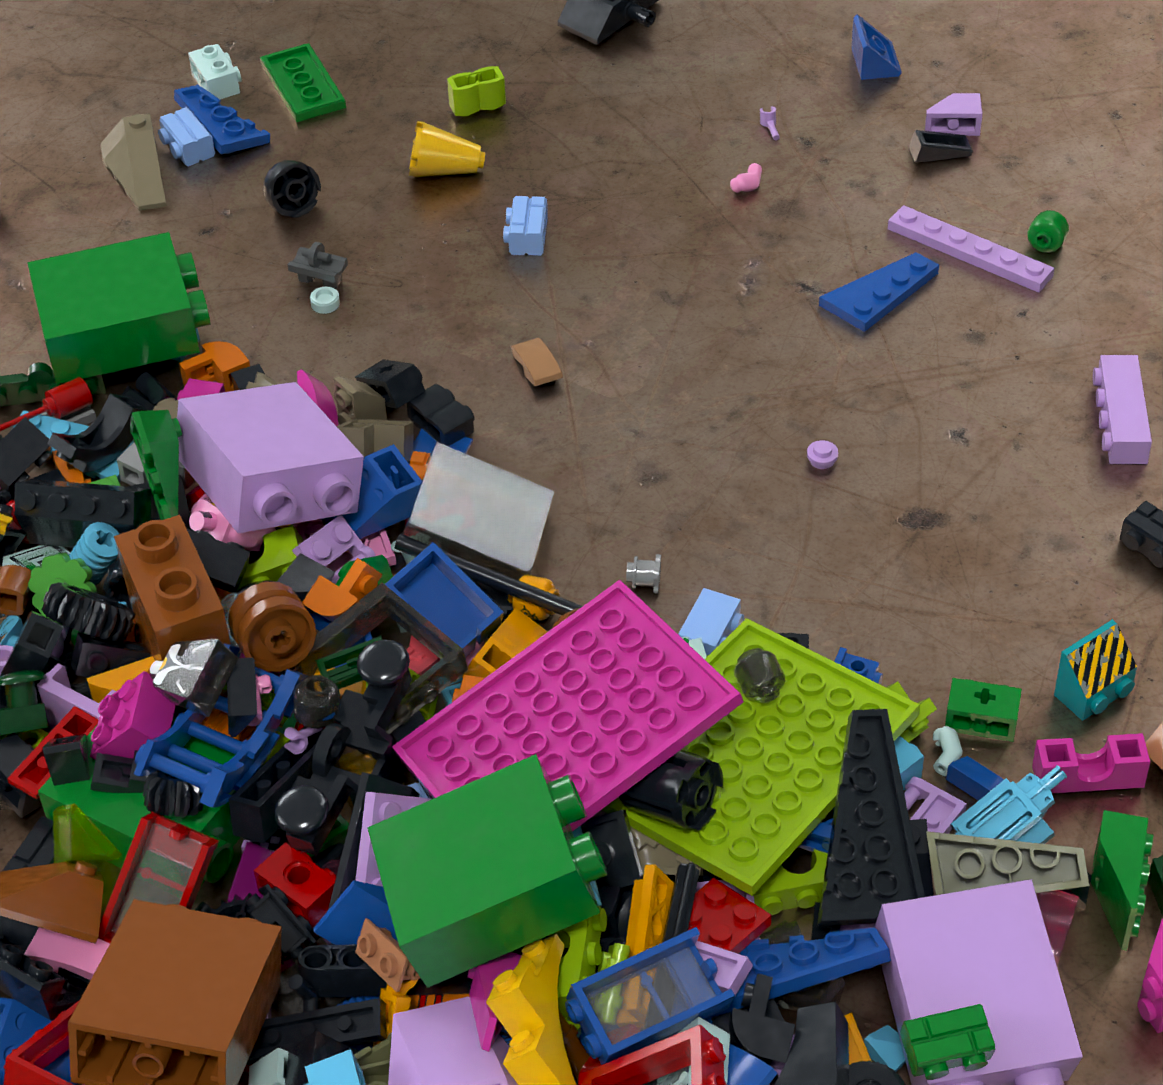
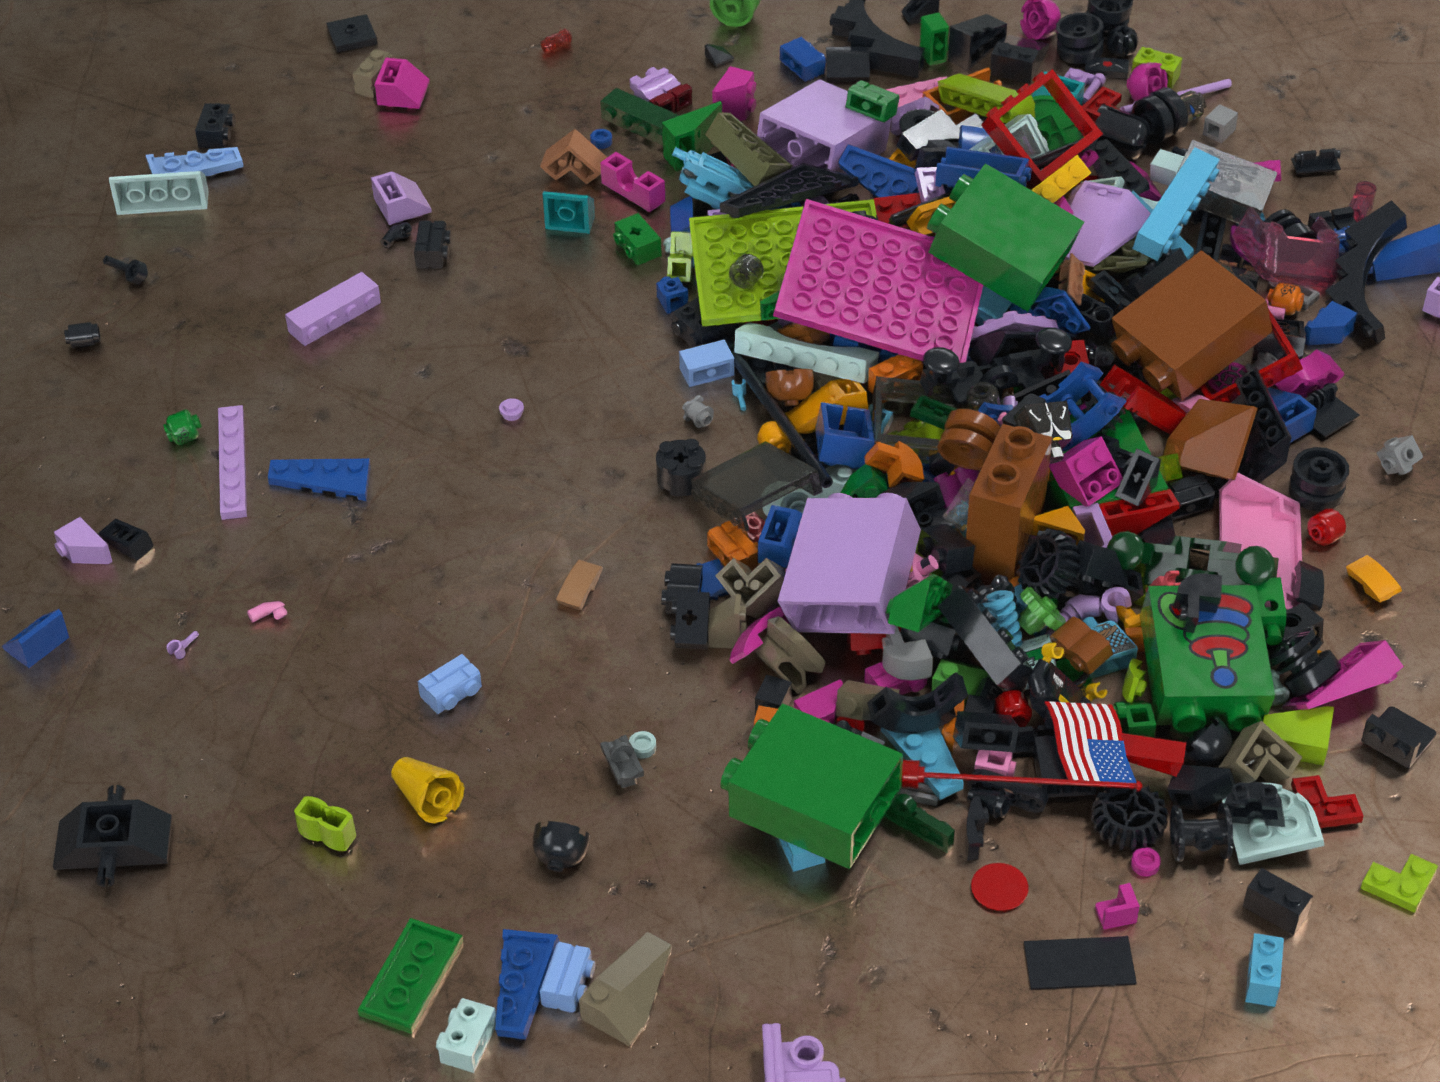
camera: 135 degrees left, 0 degrees up
none -> black brick [656,439,706,496]

